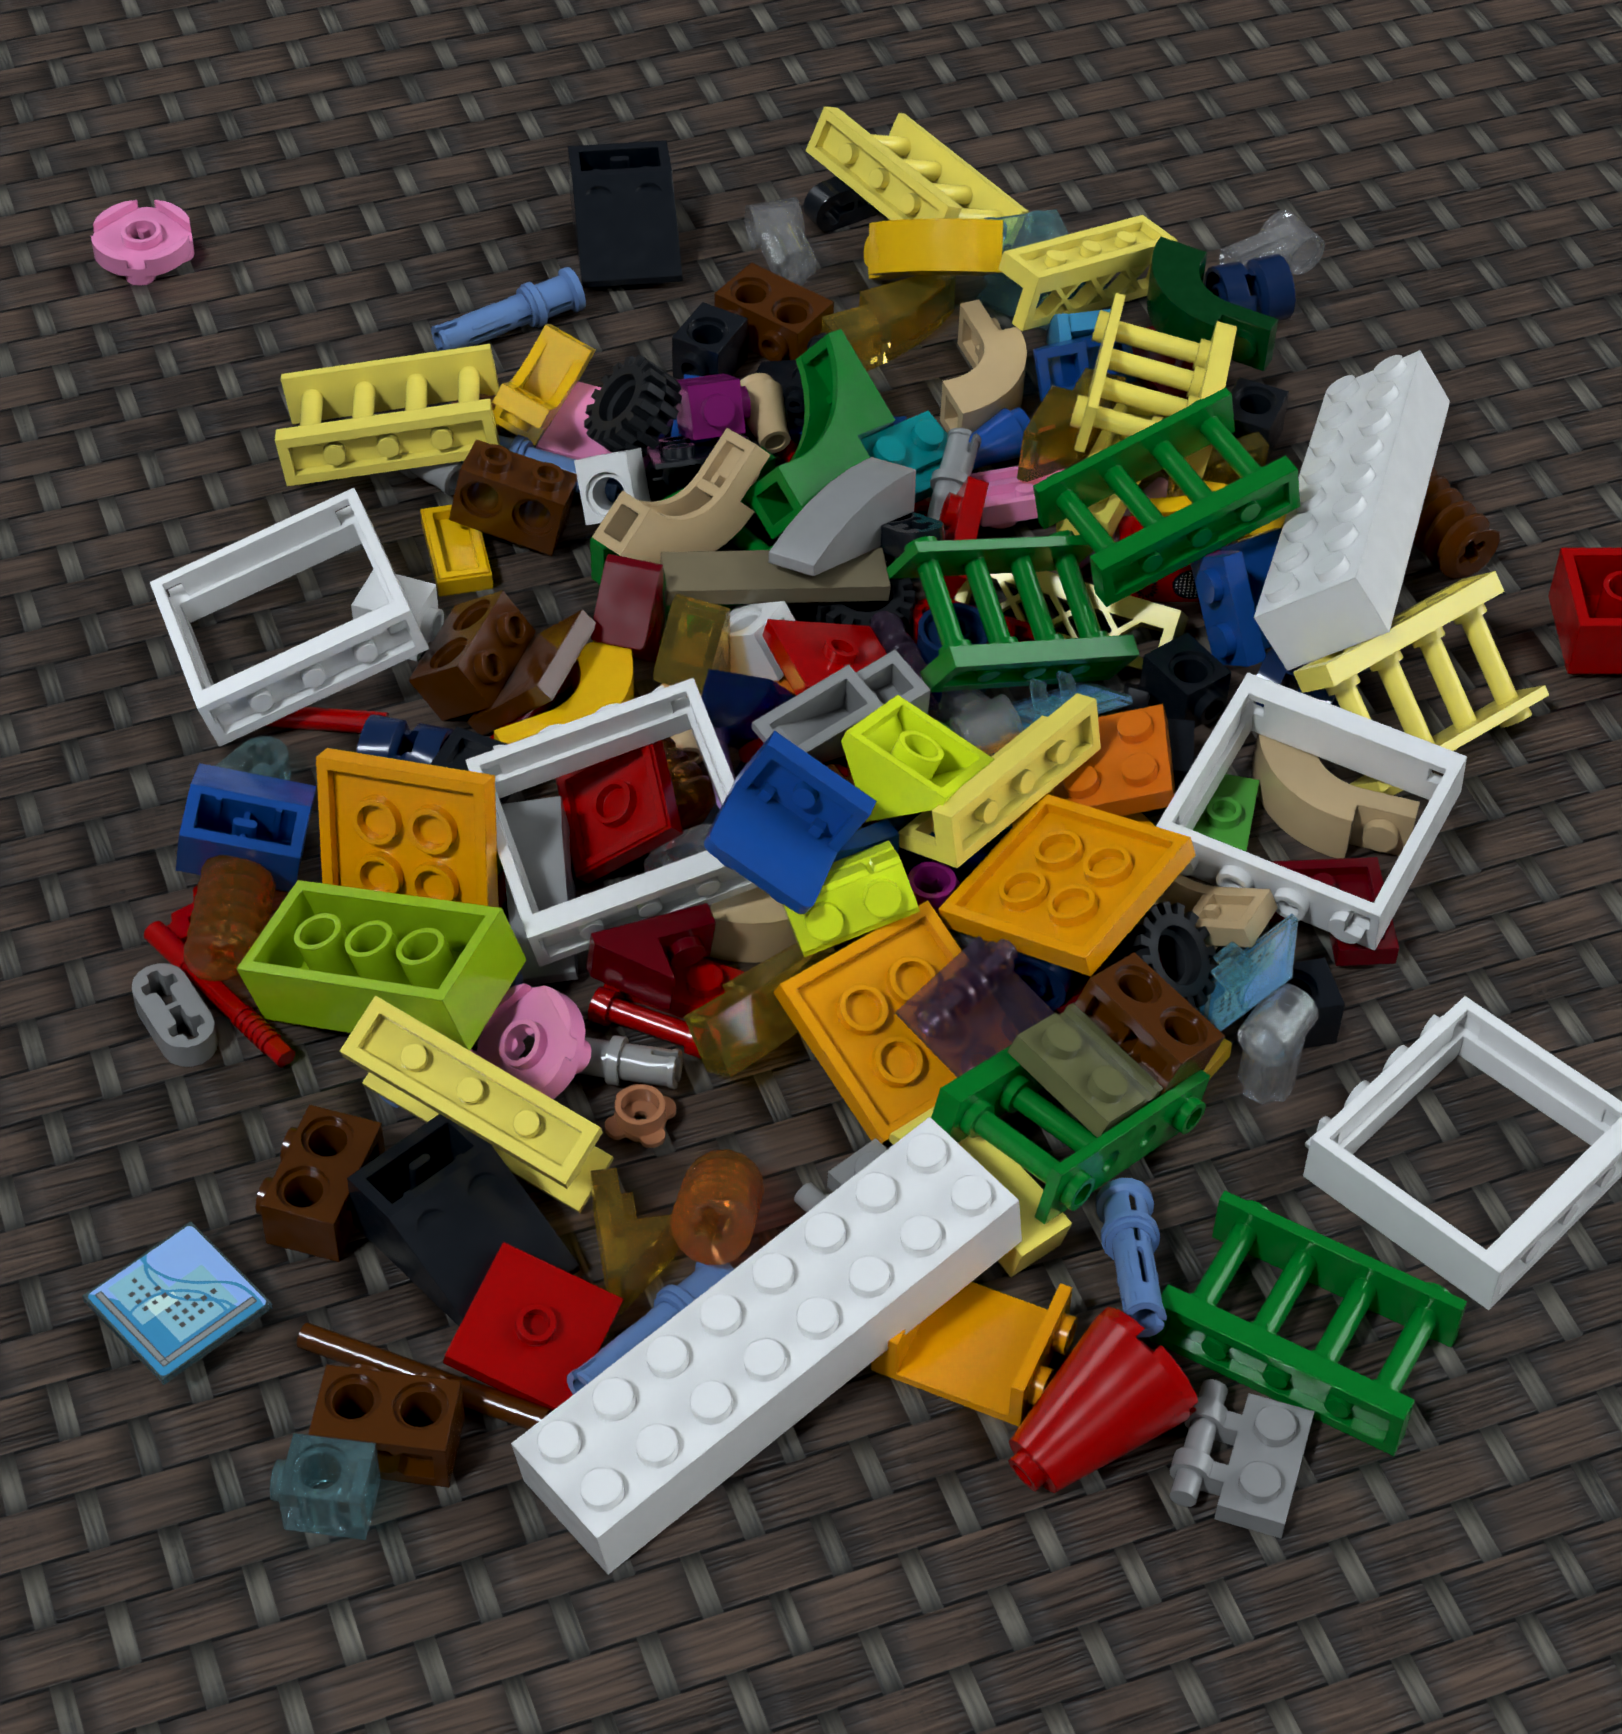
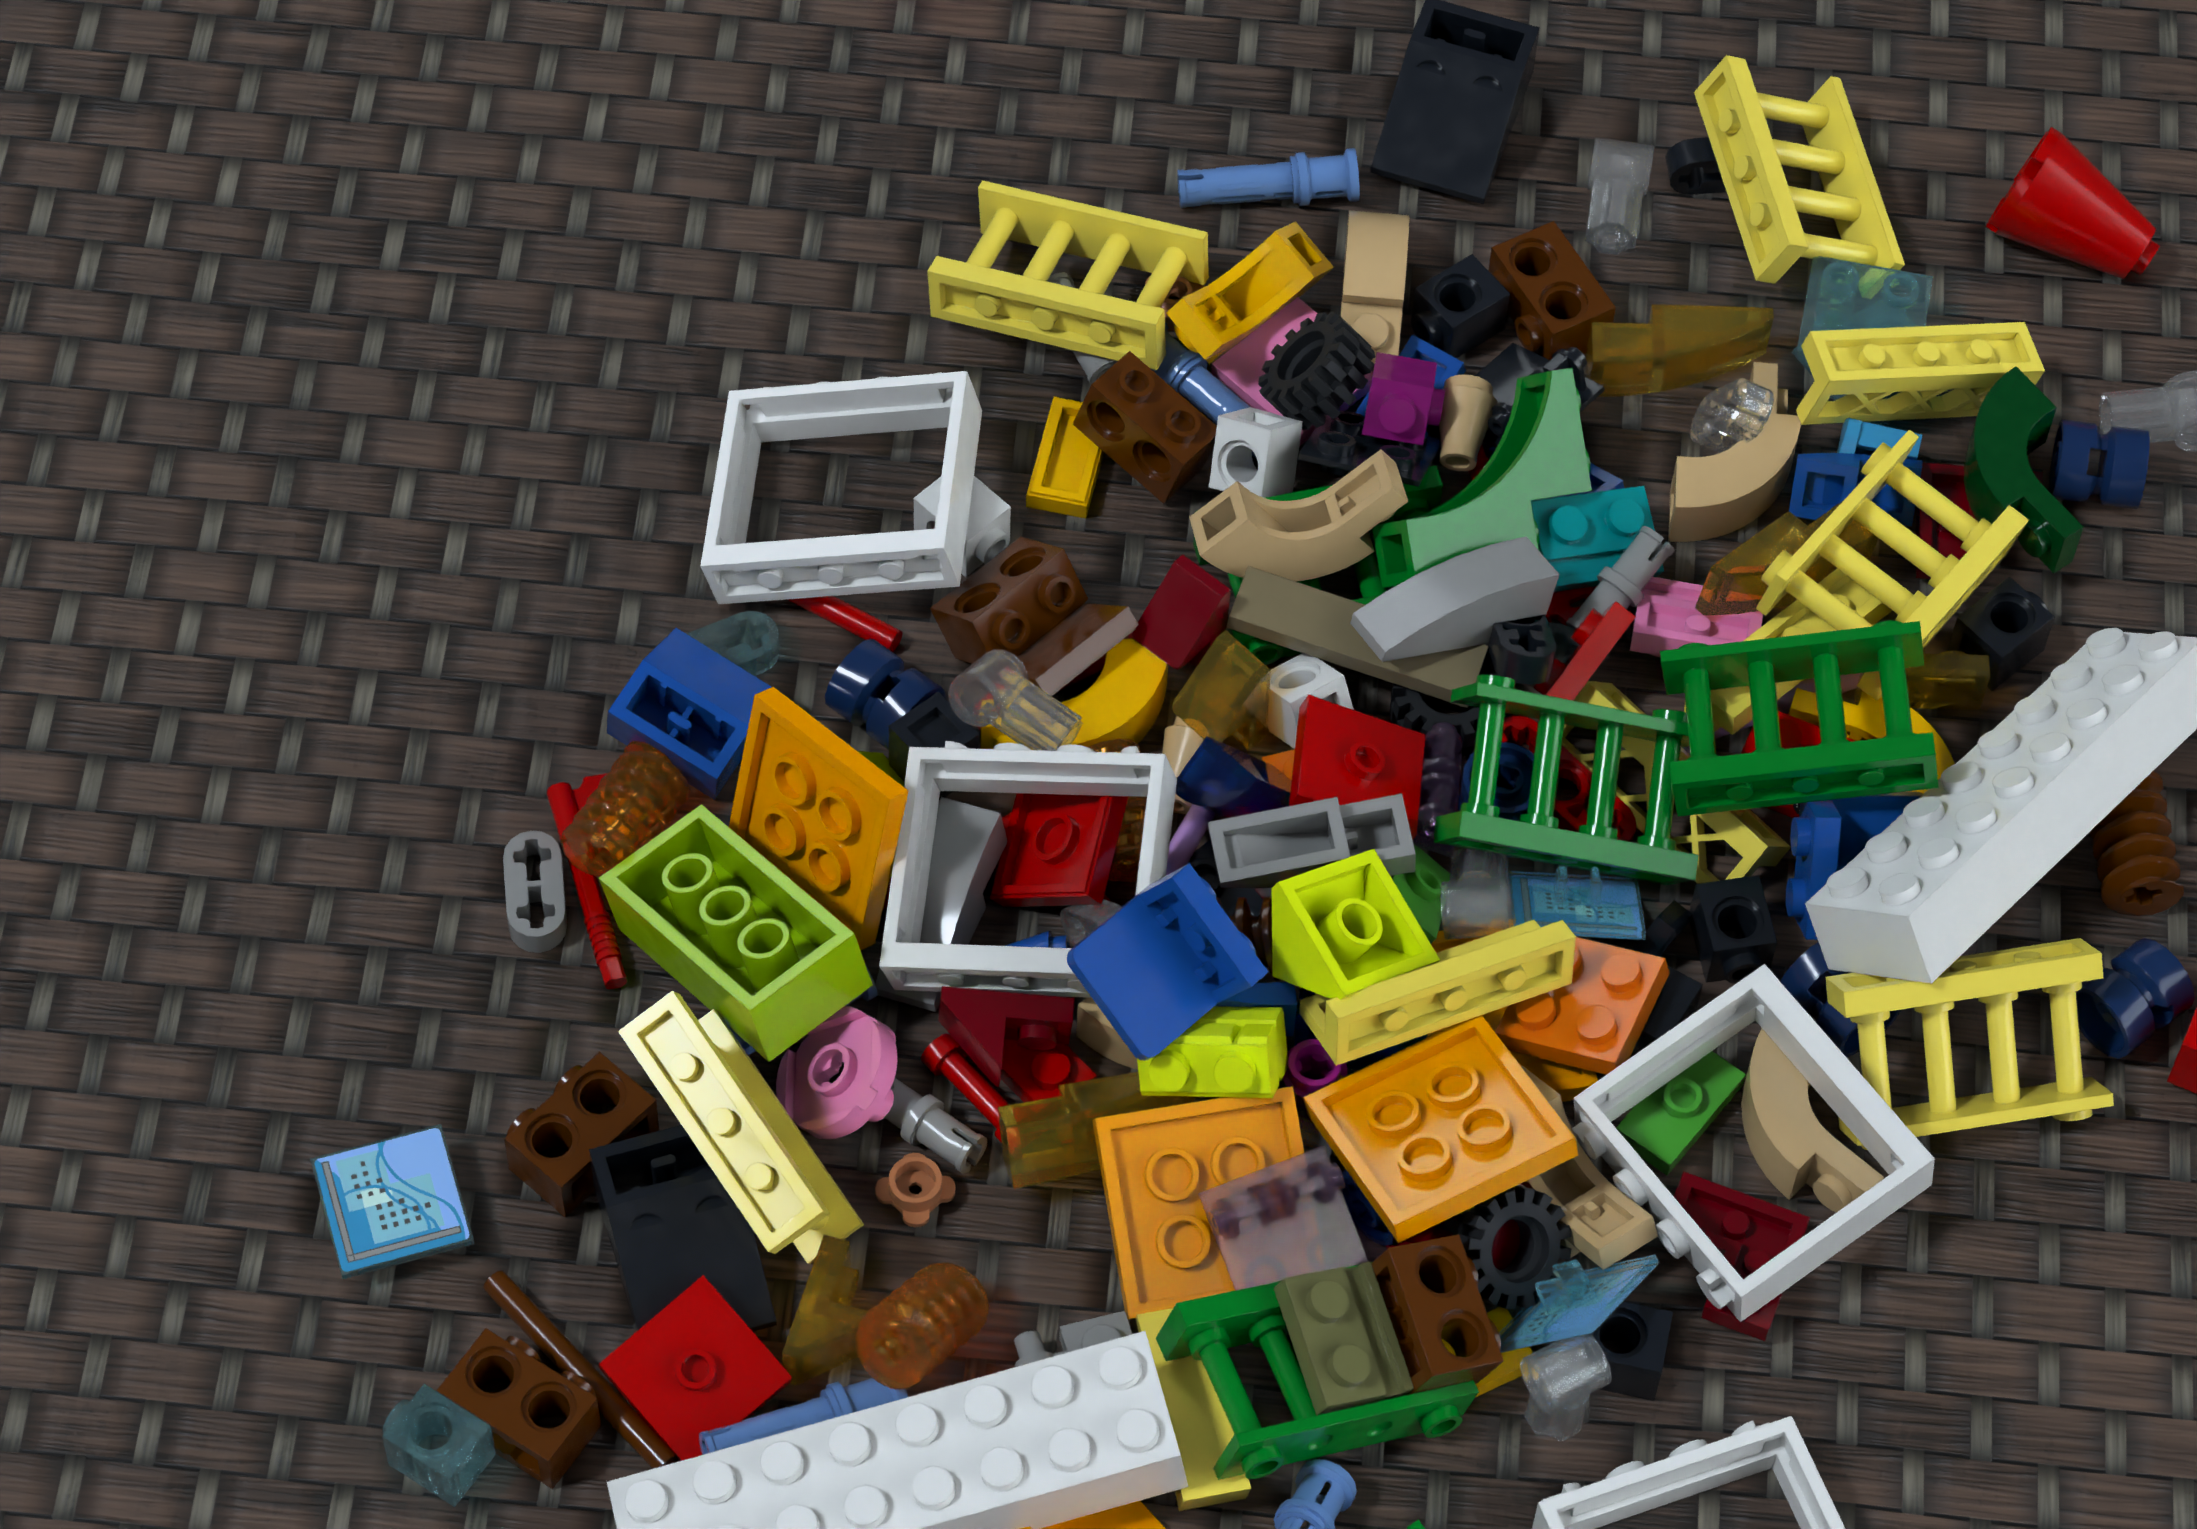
camera: 25 degrees right, 10 degrees up
yellow arch [864,218,1003,280] -> none
blue cone [969,407,1037,470] -> none
none -> clear piece [948,649,1083,751]
none -> tan arch [1340,210,1409,363]
none -> clear beam [1690,378,1774,453]
none -> red cone [1985,127,2160,279]
none -> dark blue wheel [2076,938,2195,1059]

